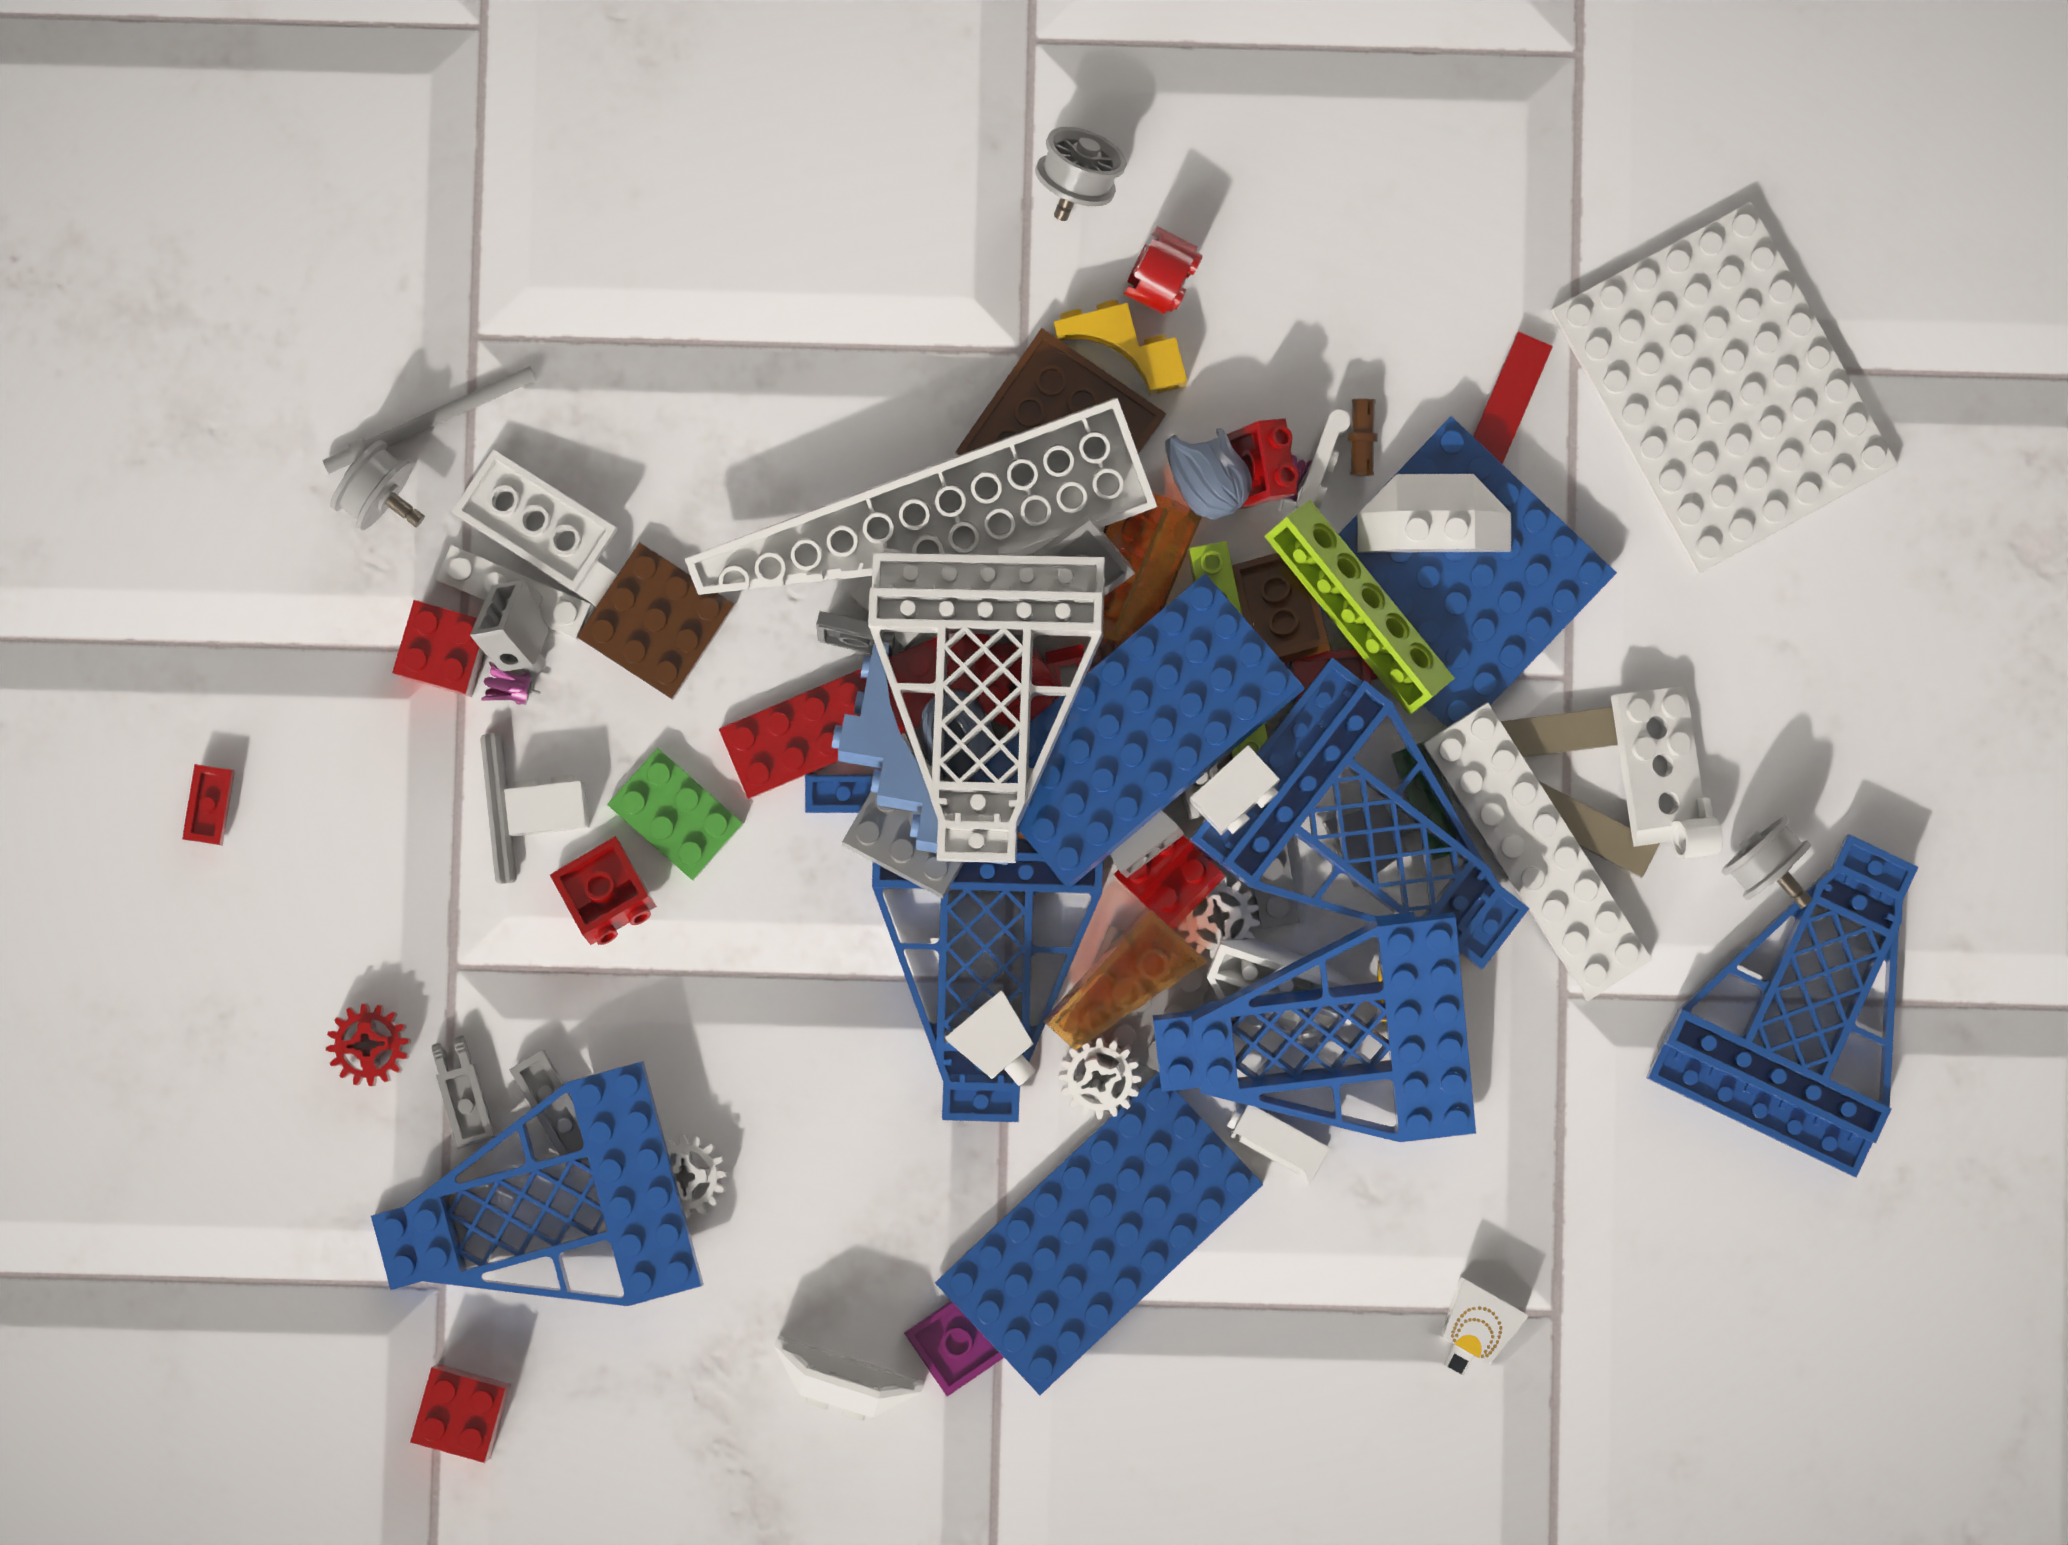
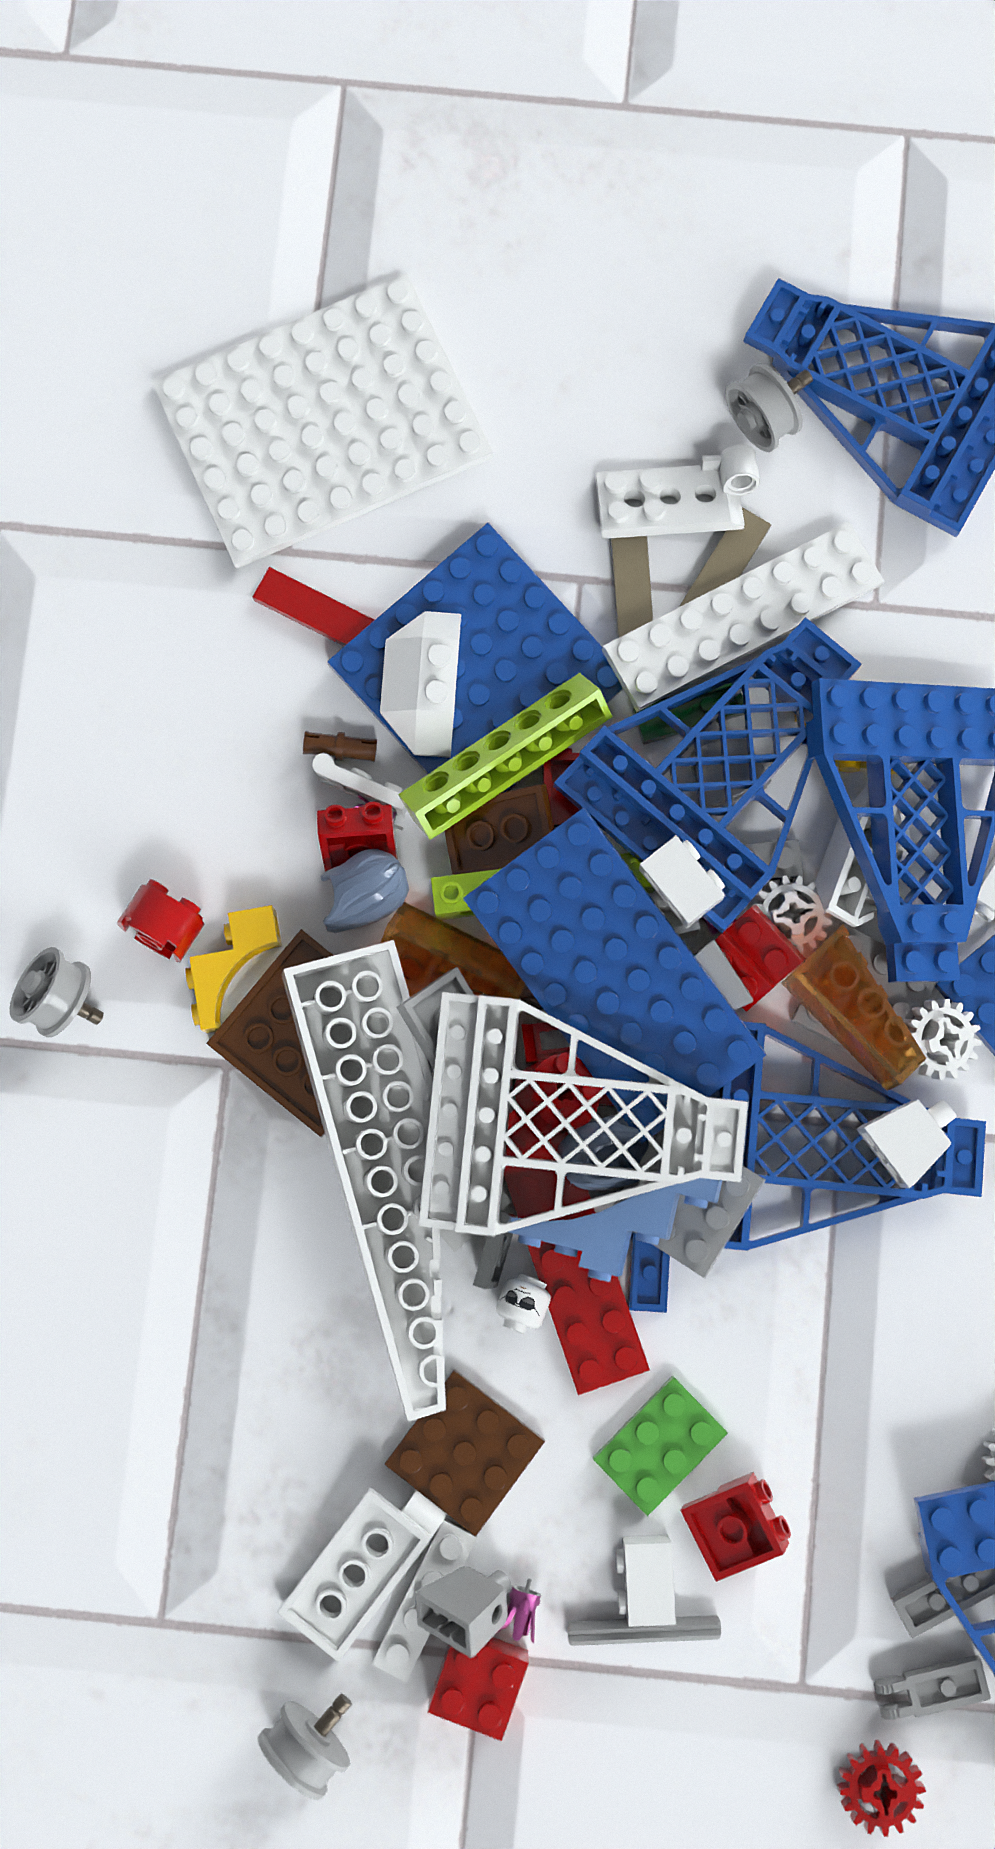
camera: 85 degrees left, 5 degrees down
light grey bar [322,366,537,474] -> none
none -> white head [496,1273,551,1334]

